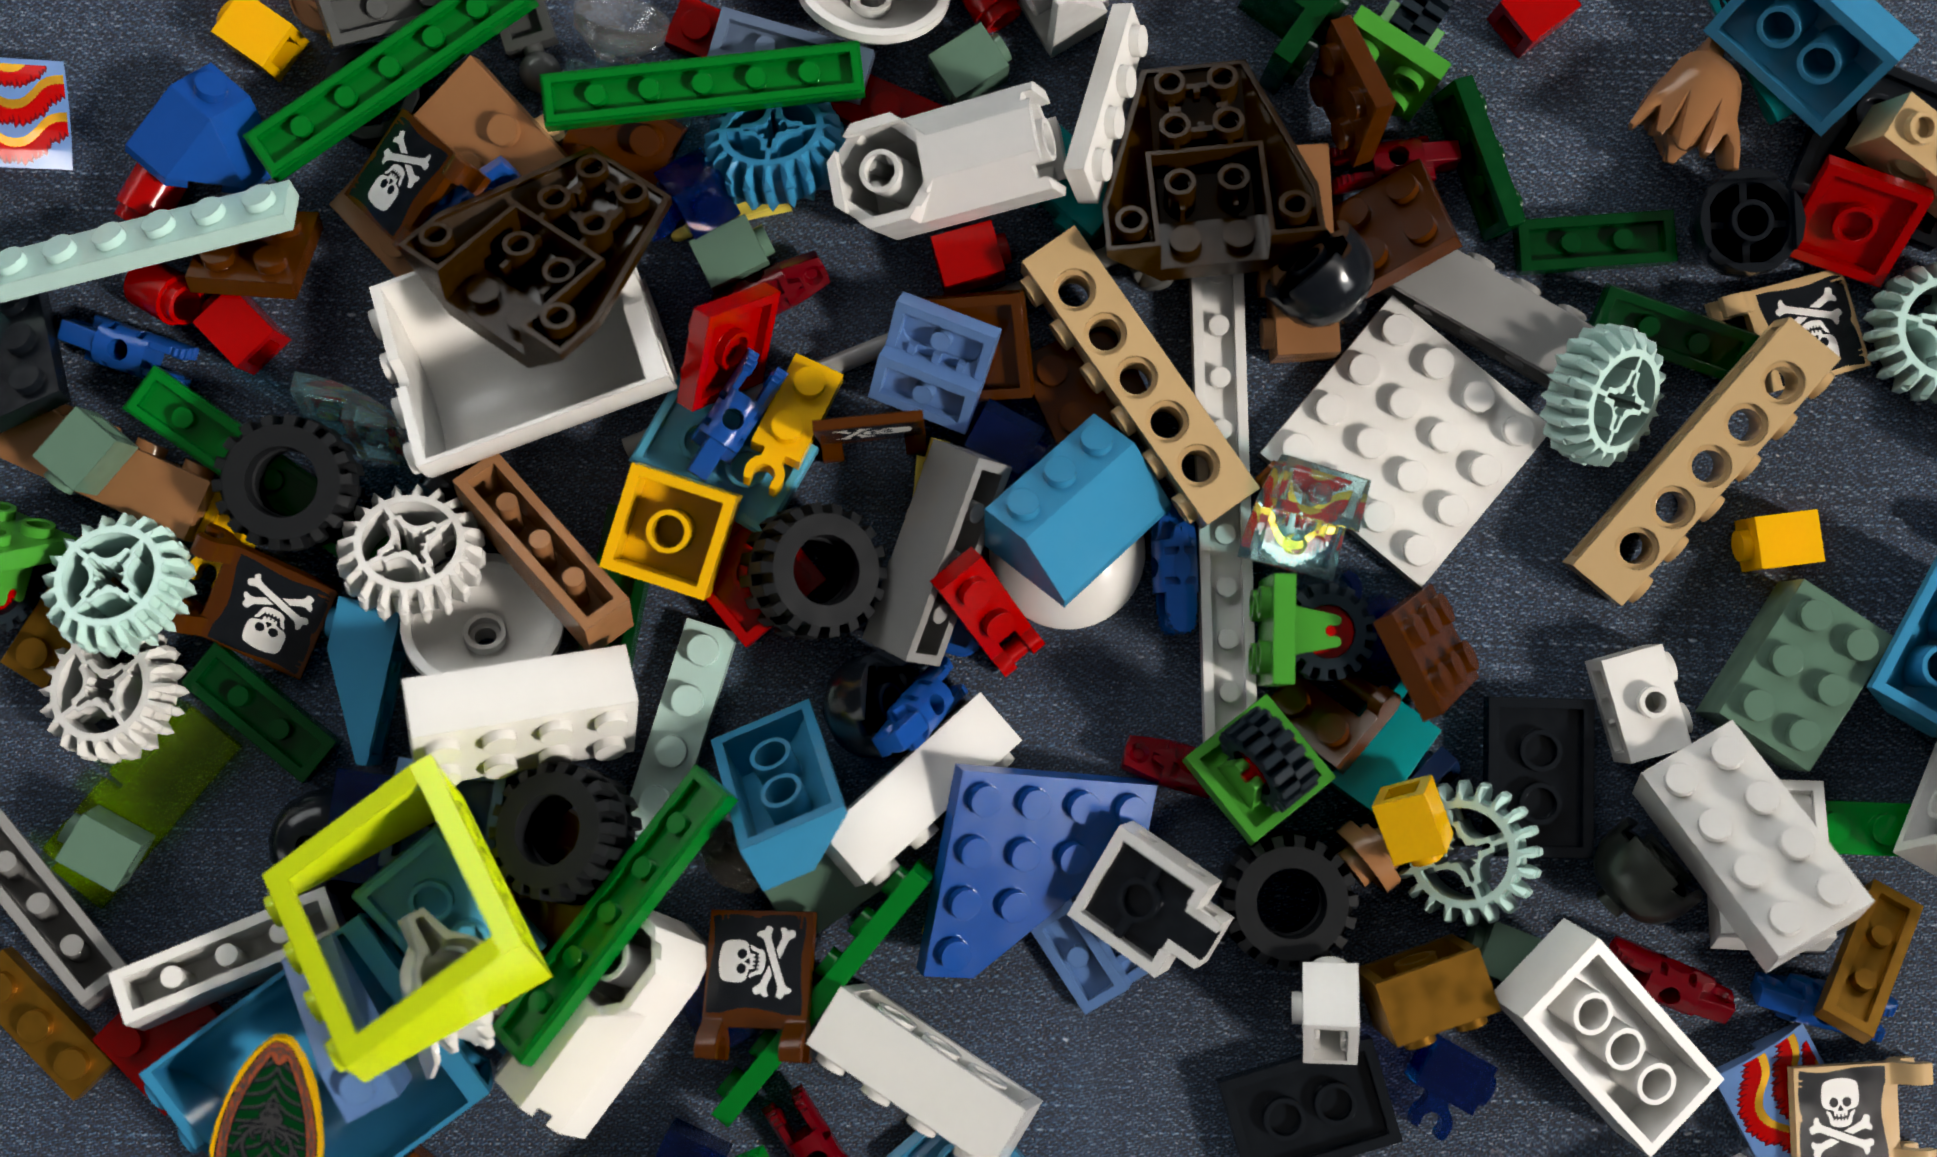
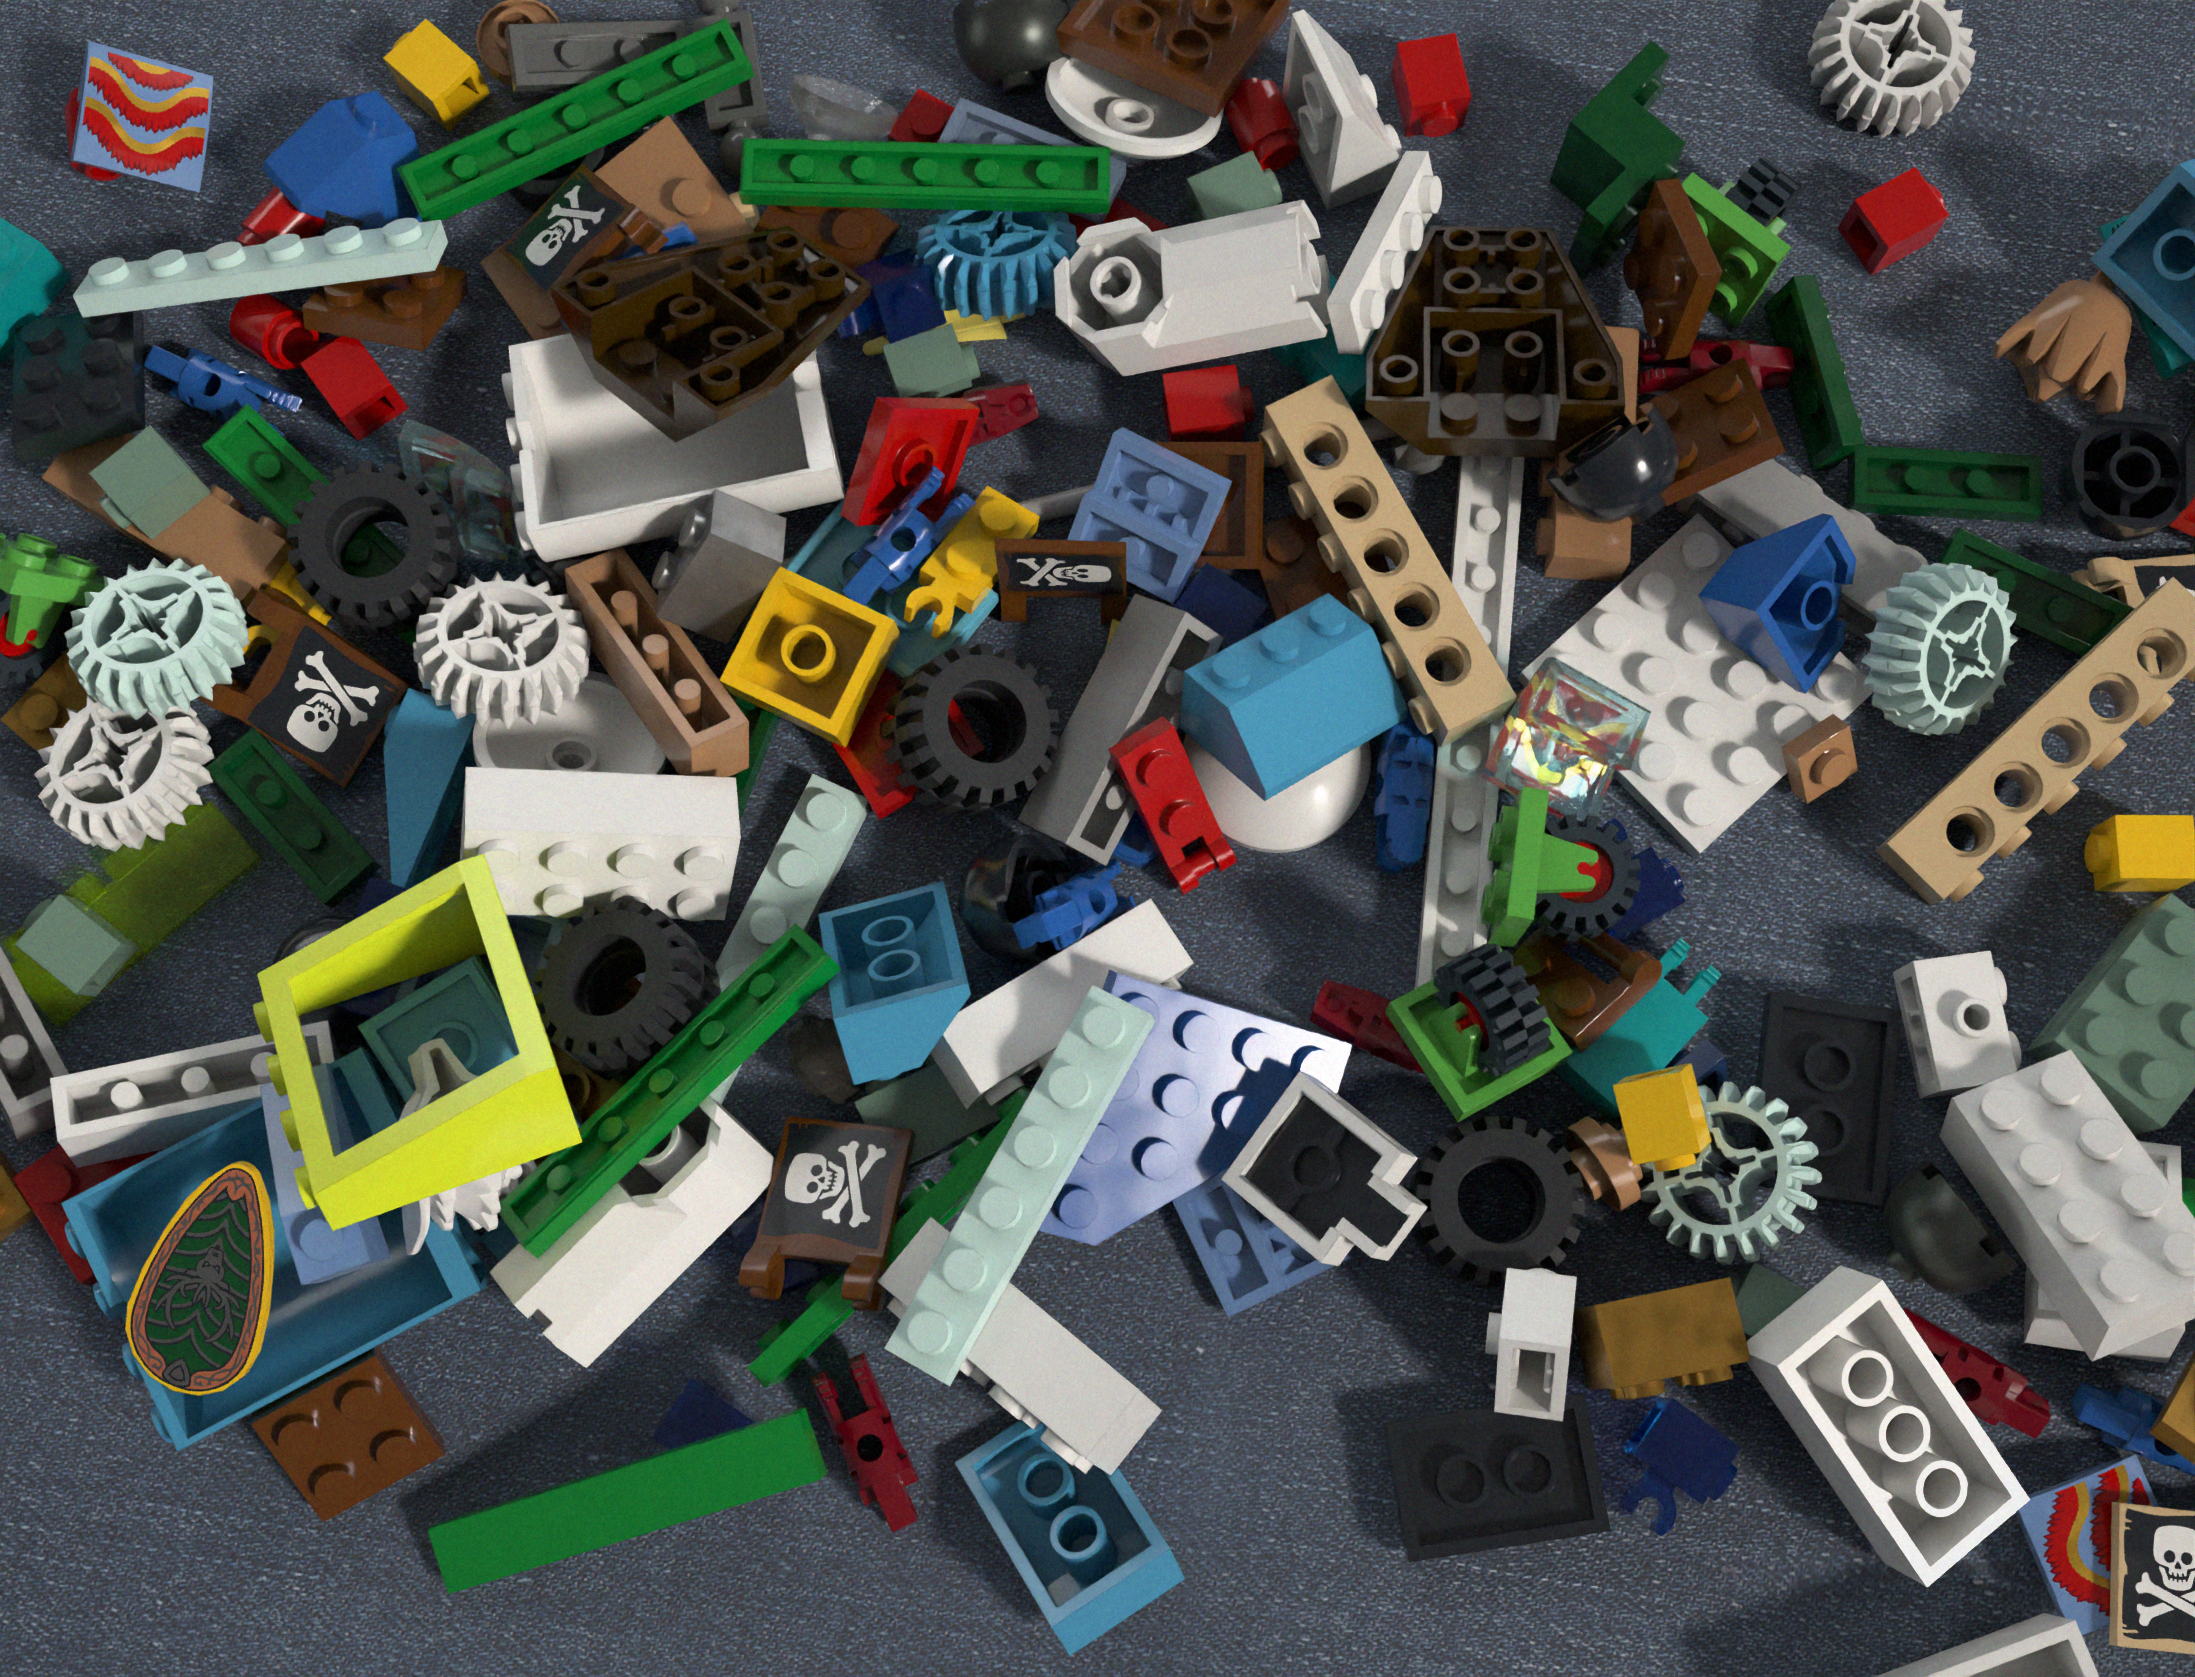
camera: 15 degrees right, 10 degrees down
reddish brown plate [1373,583,1479,722] -> none
none -> flat silver brick [652,489,786,644]
none -> light aqua plate [884,985,1155,1386]
none -> blue slope [1698,513,1856,694]
none -> medium nougat plate [1782,714,1858,804]

